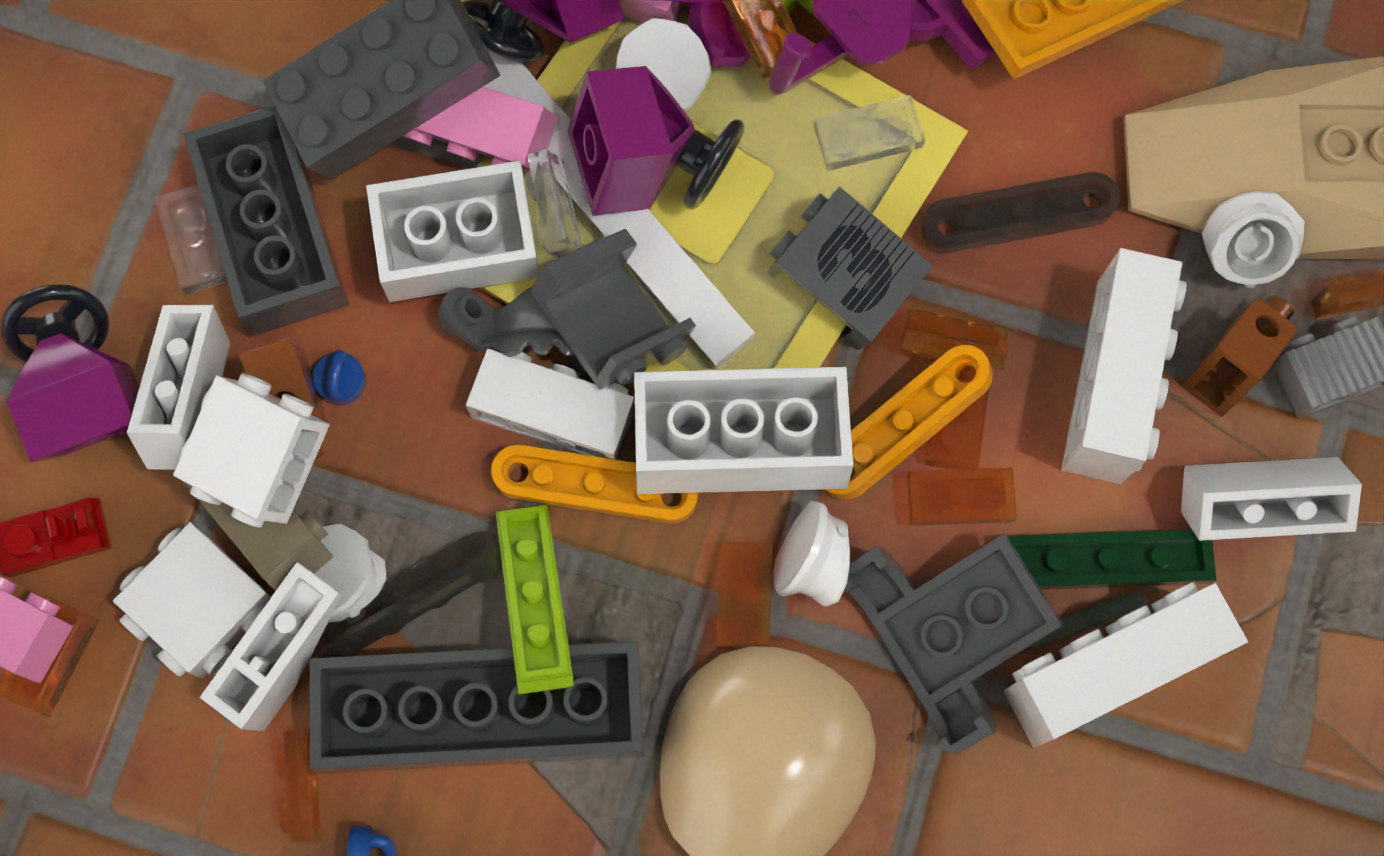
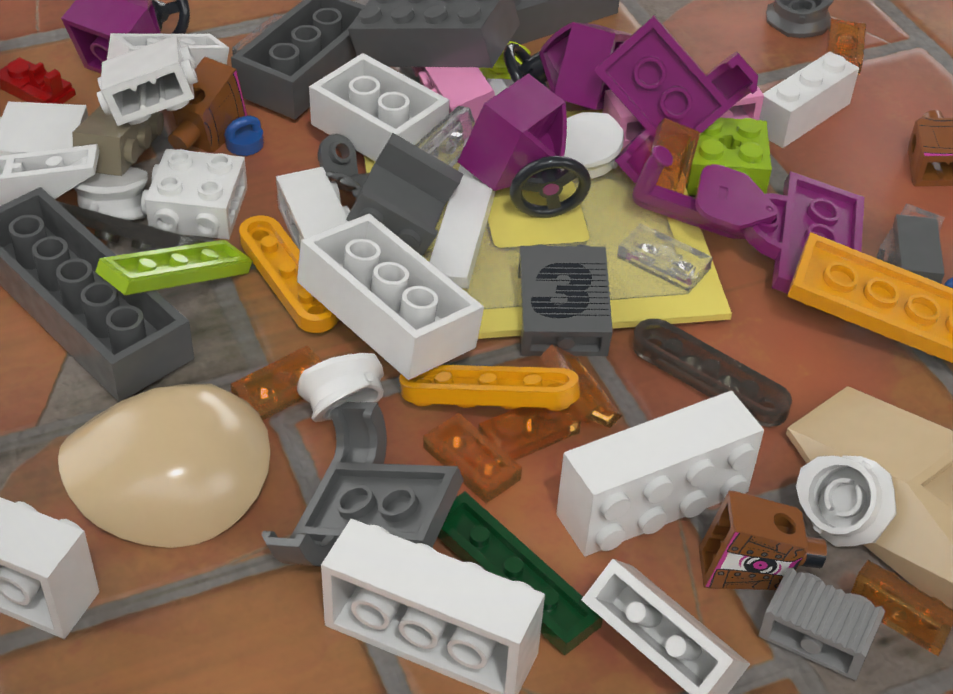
camera: 50 degrees right, 30 degrees down
none -> white brick [141,149,247,240]

